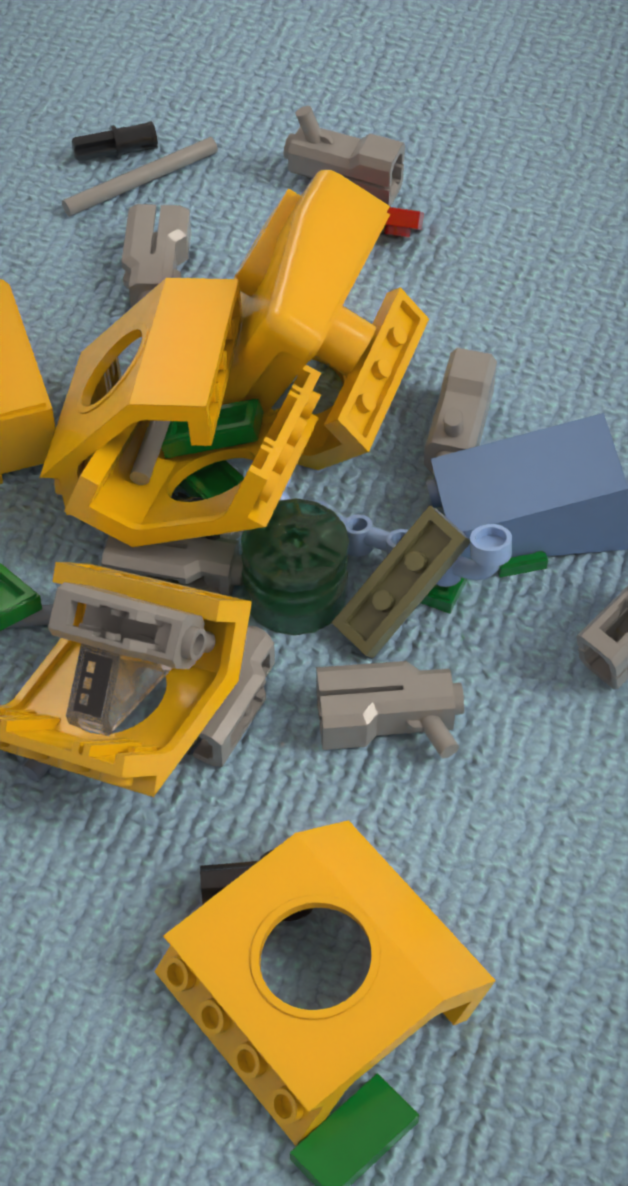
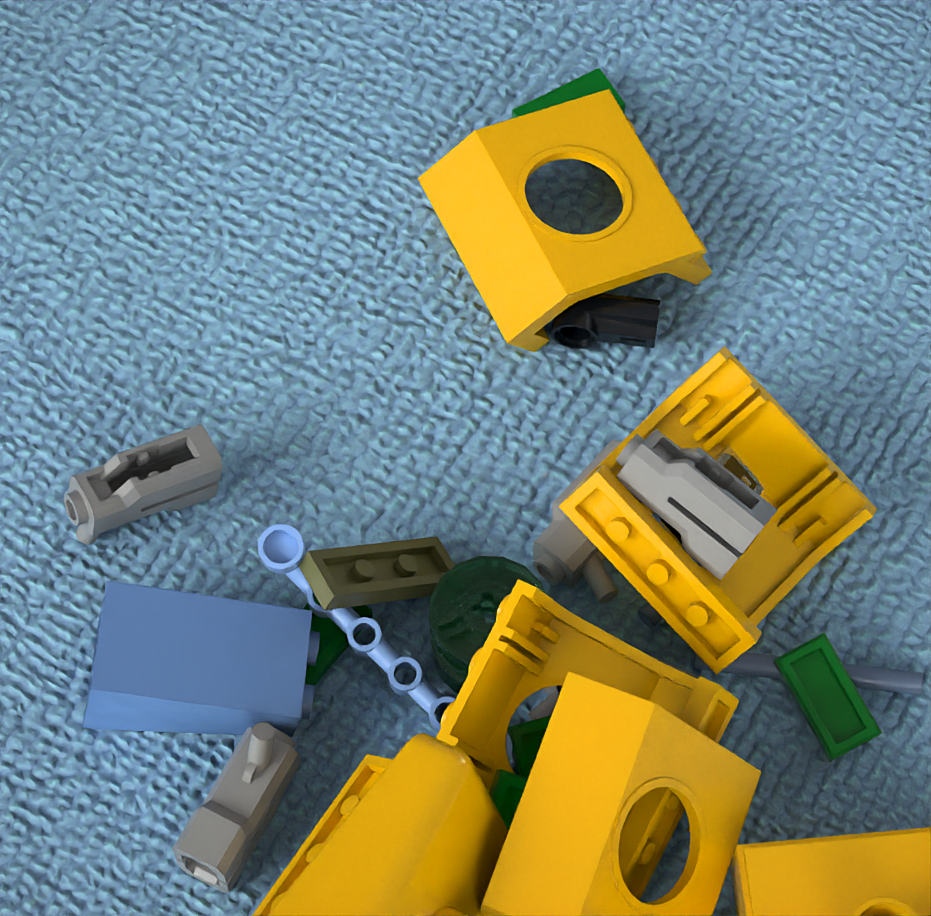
camera: 165 degrees left, 10 degrees up
light grey piece [316,661,464,758] -> none

